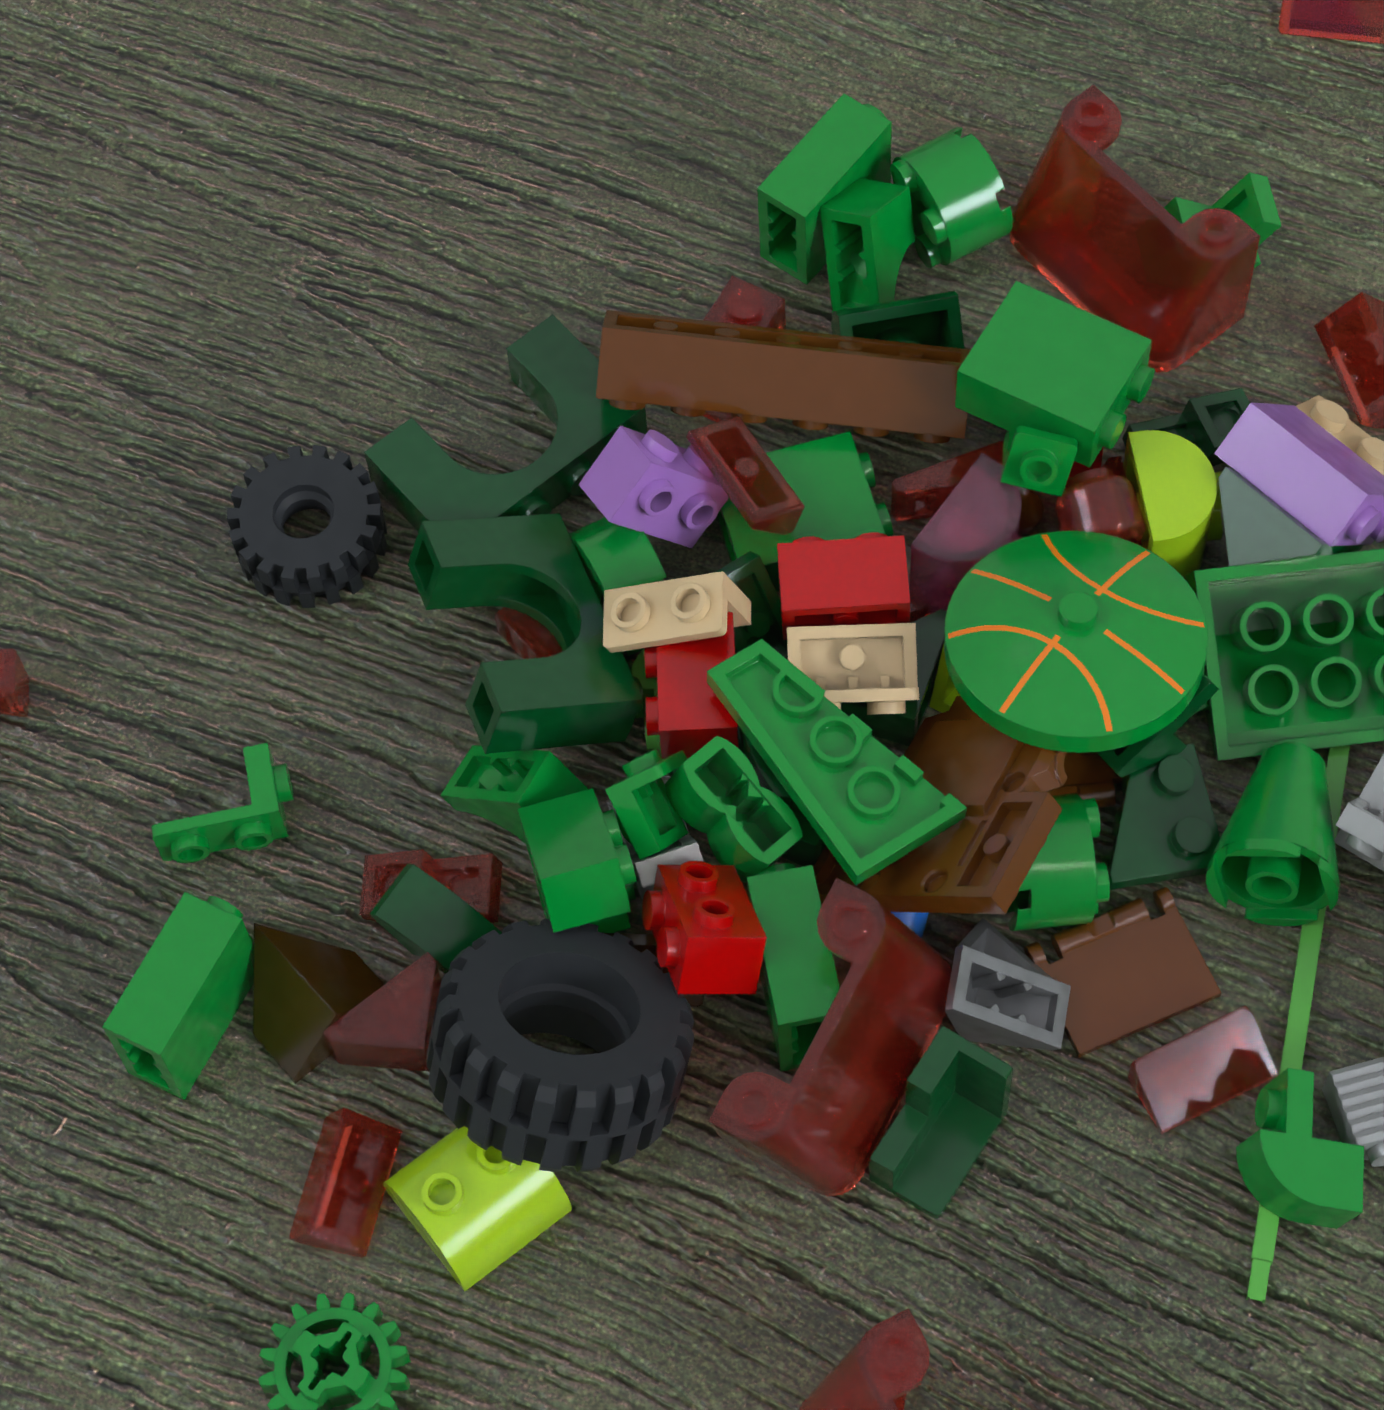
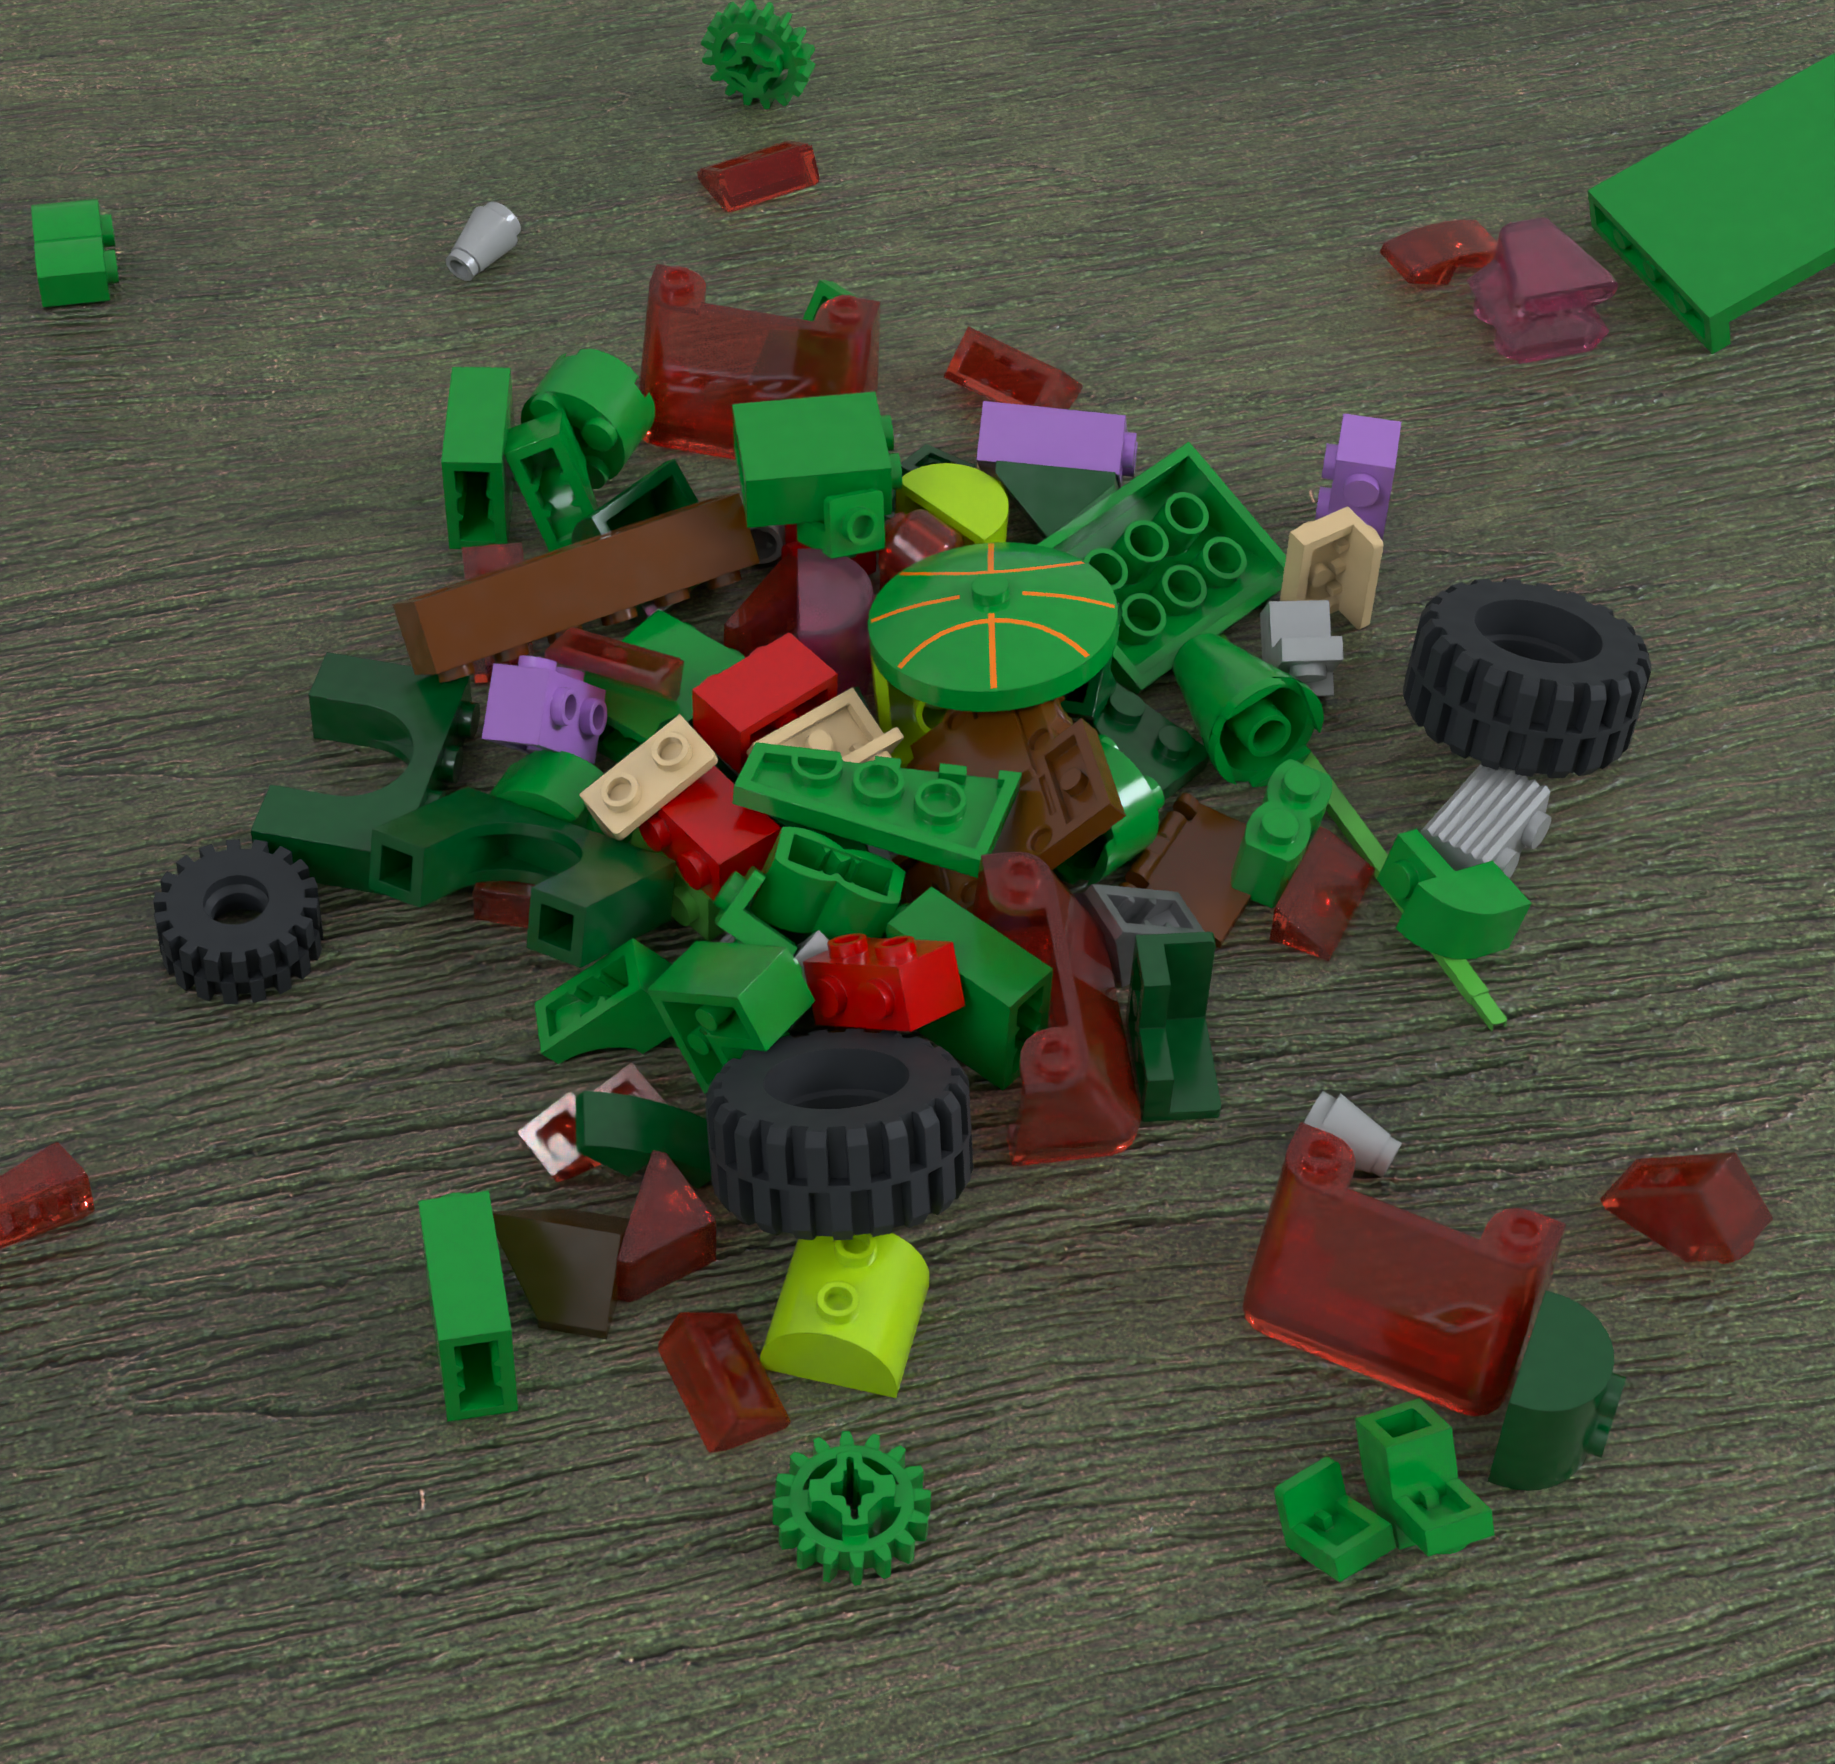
camera: 45 degrees left, 15 degrees down
green bracket [151,743,294,863] -> none
none -> green brick [1231,759,1332,908]
none -> light grey cone [1297,1091,1402,1178]

